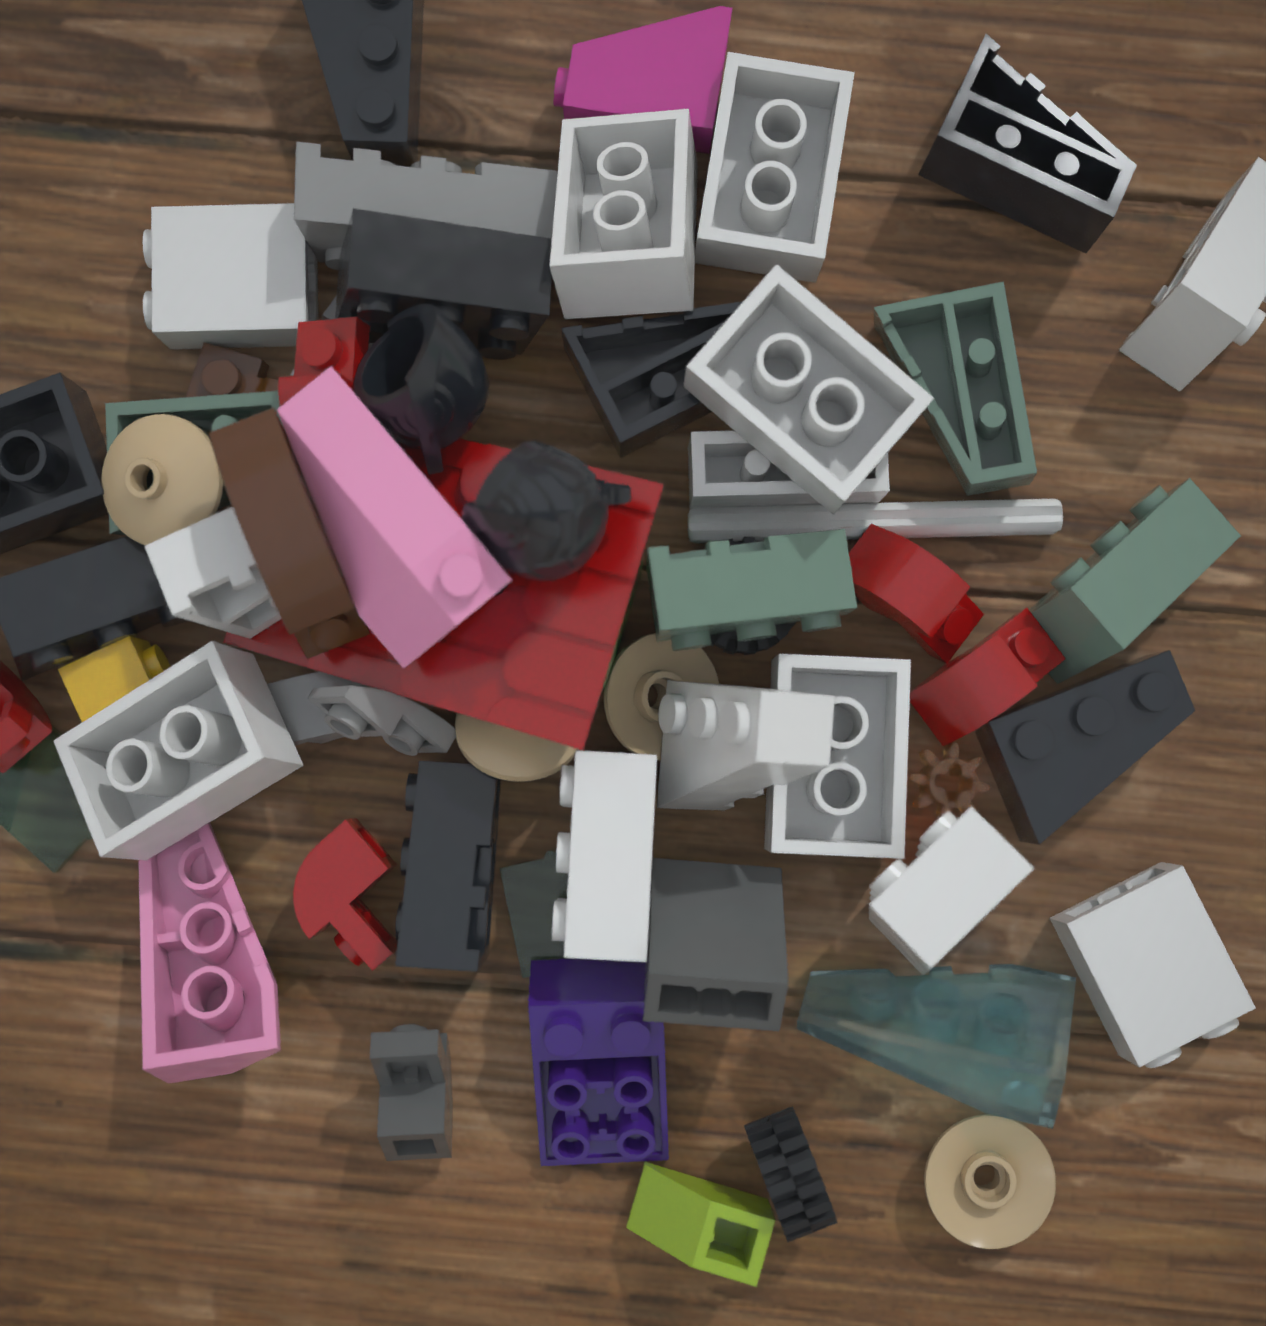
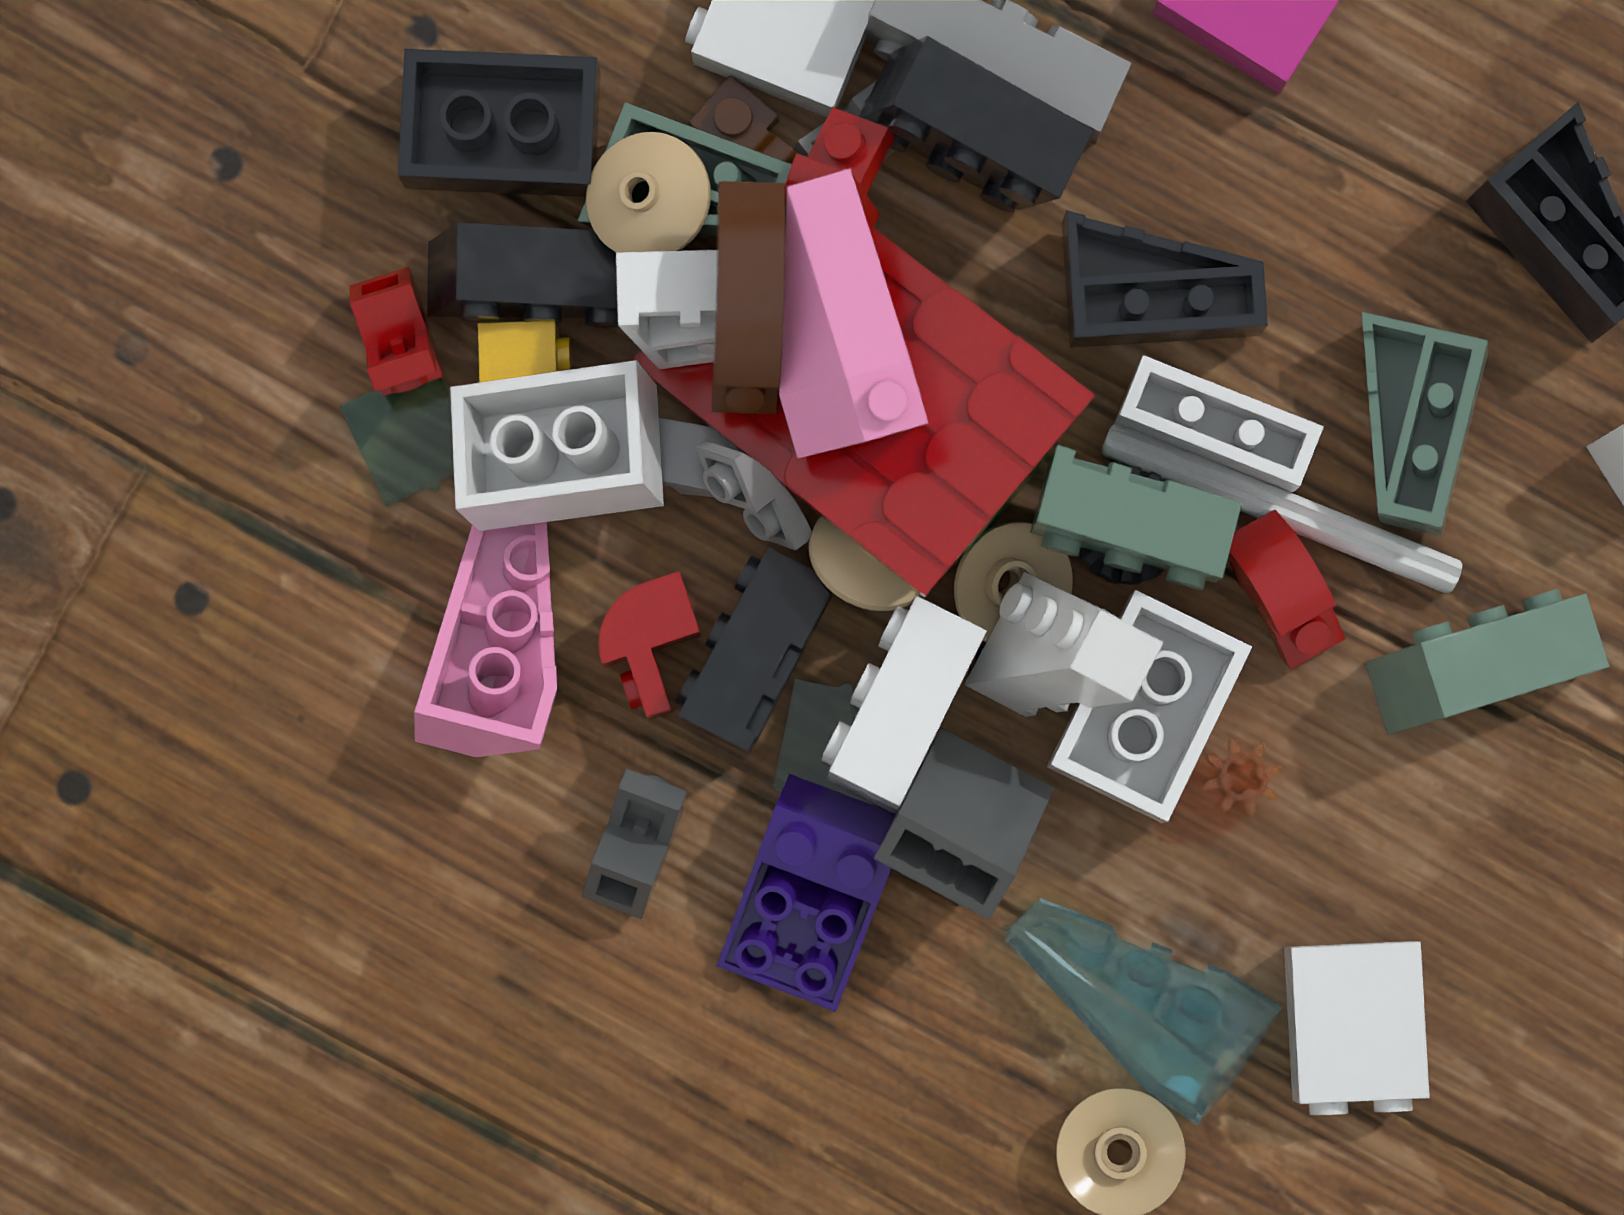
camera: 30 degrees right, 0 degrees up
black helmet [354,304,489,475] -> none
black helmet [461,440,632,582] -> none
white brick [550,109,698,319] -> none
lime slope [626,1162,776,1287] -> none
white brick [683,264,934,515] -> none
white brick [695,52,855,283] -> none
black tyre [744,1106,838,1242] -> none
white brick [869,807,1034,975] -> none
red brick [910,607,1066,746] -> none
black wedge [975,650,1196,845] -> none

